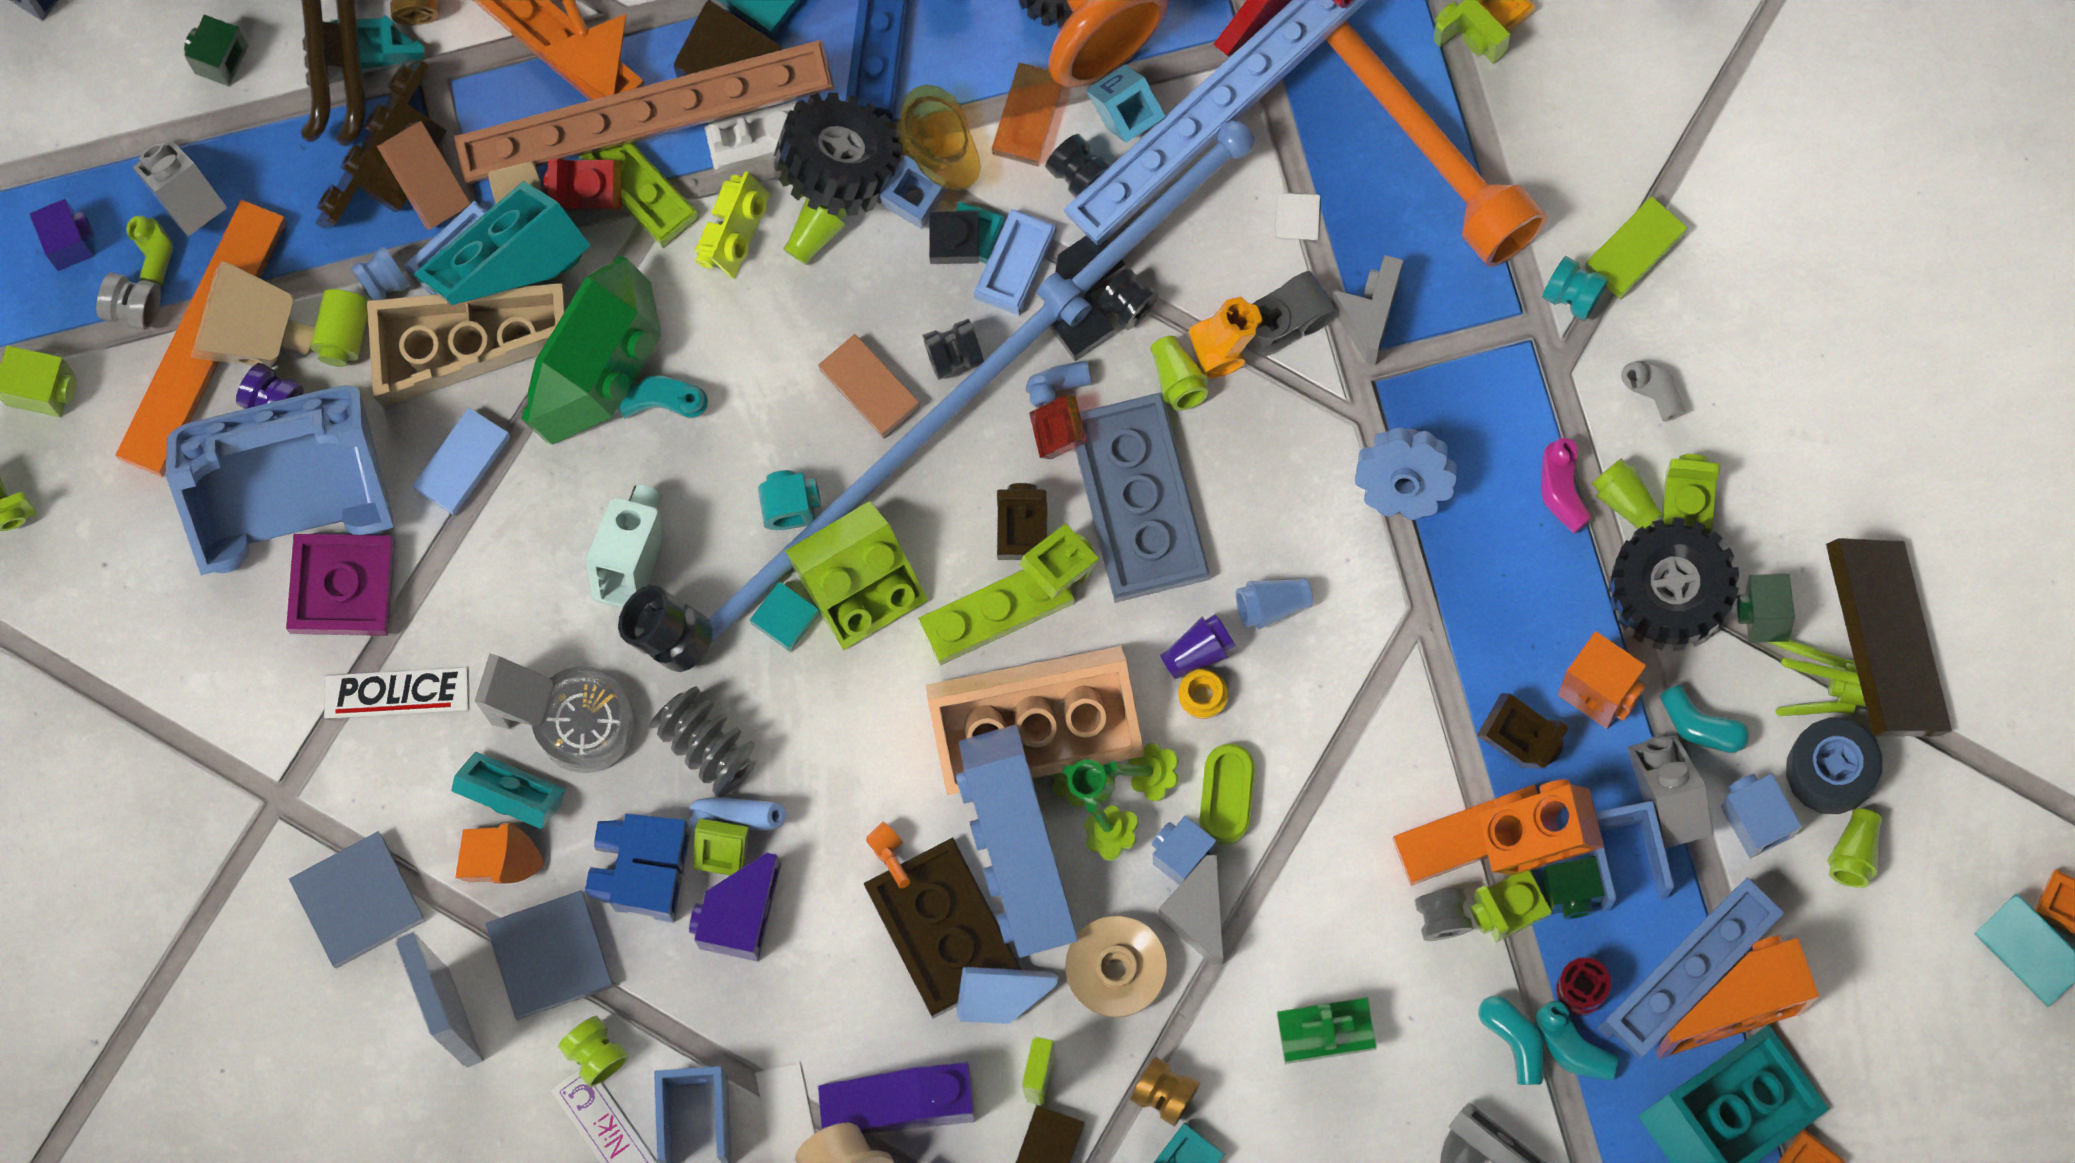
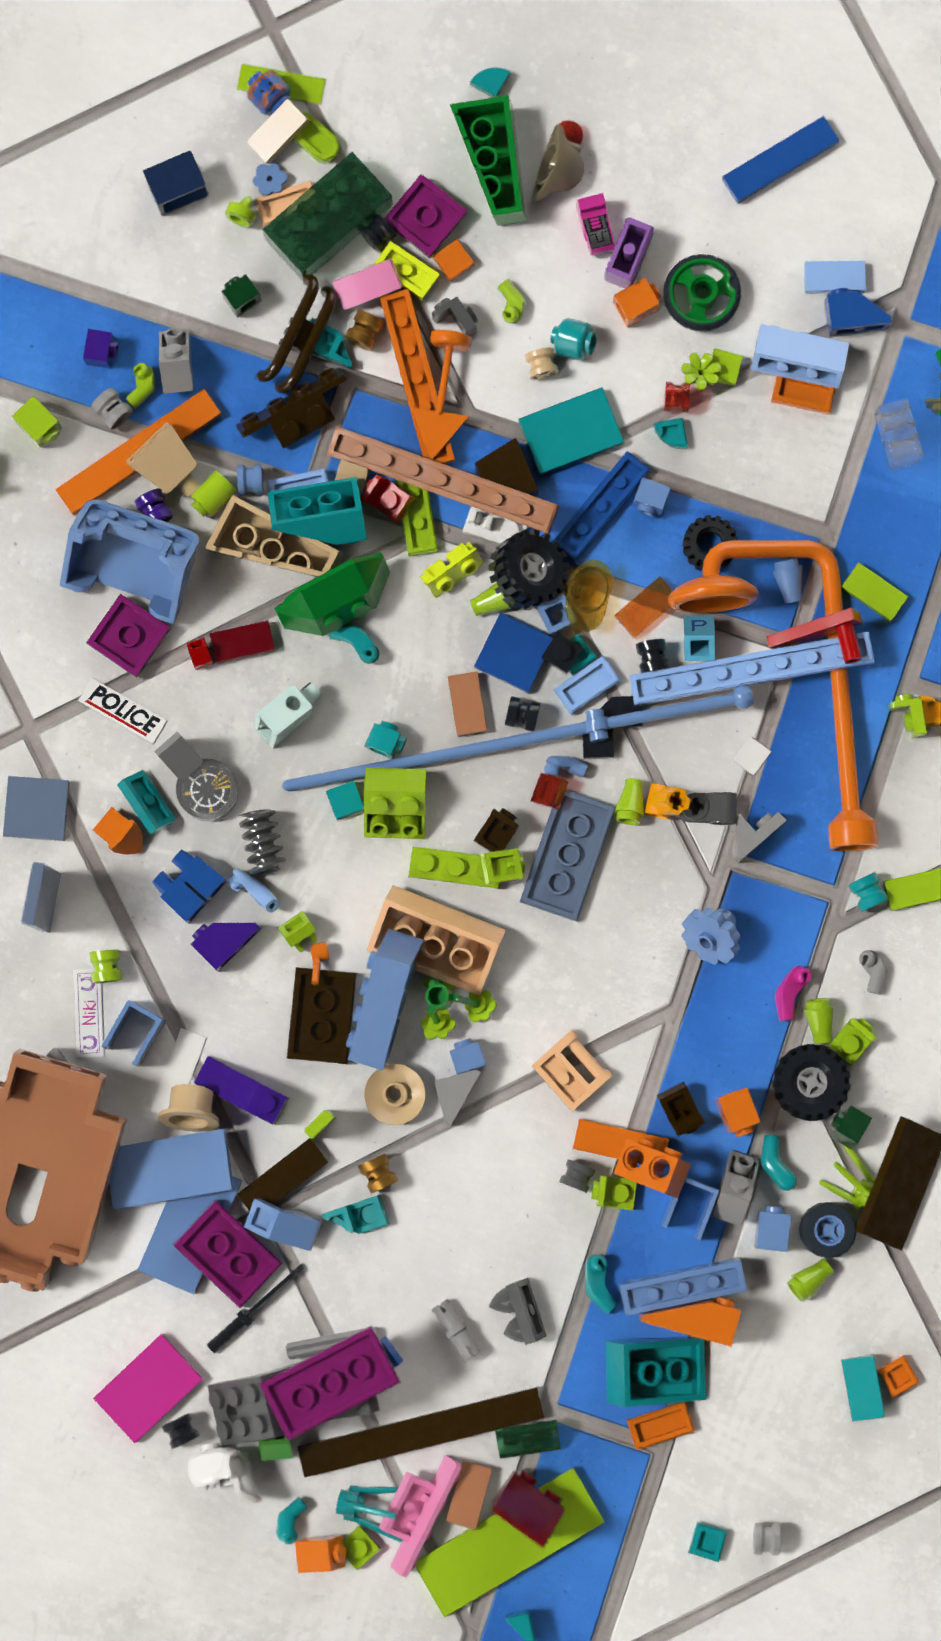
camera: 30 degrees right, 10 degrees up
nougat tile [377,121,470,230] -> none
light blue tile [412,407,511,516] -> none
sand blue tile [485,890,614,1020] -> none
black wheel [618,585,713,672] -> none
lime tile [692,818,749,876] -> none
light blue tile [956,967,1058,1024] -> none
black wheel [1097,268,1159,330] -> none
dark purple cone [1159,613,1237,680] -> none
yellow plate [1178,669,1228,719] -> none
lime tile [1200,744,1255,845] -> none
medium blue cone [1236,578,1313,629] -> none
green hips [1276,997,1377,1064] -> none
teal arm [1478,996,1543,1085] -> none
dark green plate [1541,856,1604,919] -> none
dark red wheel [1555,957,1611,1016] -> none
none -> red piece [187,637,214,670]
none -> dark red tile [209,620,275,664]
none -> lime tile [278,911,317,952]
none -> blue tile [474,613,553,693]
none -> light nougat plate [532,1029,613,1112]

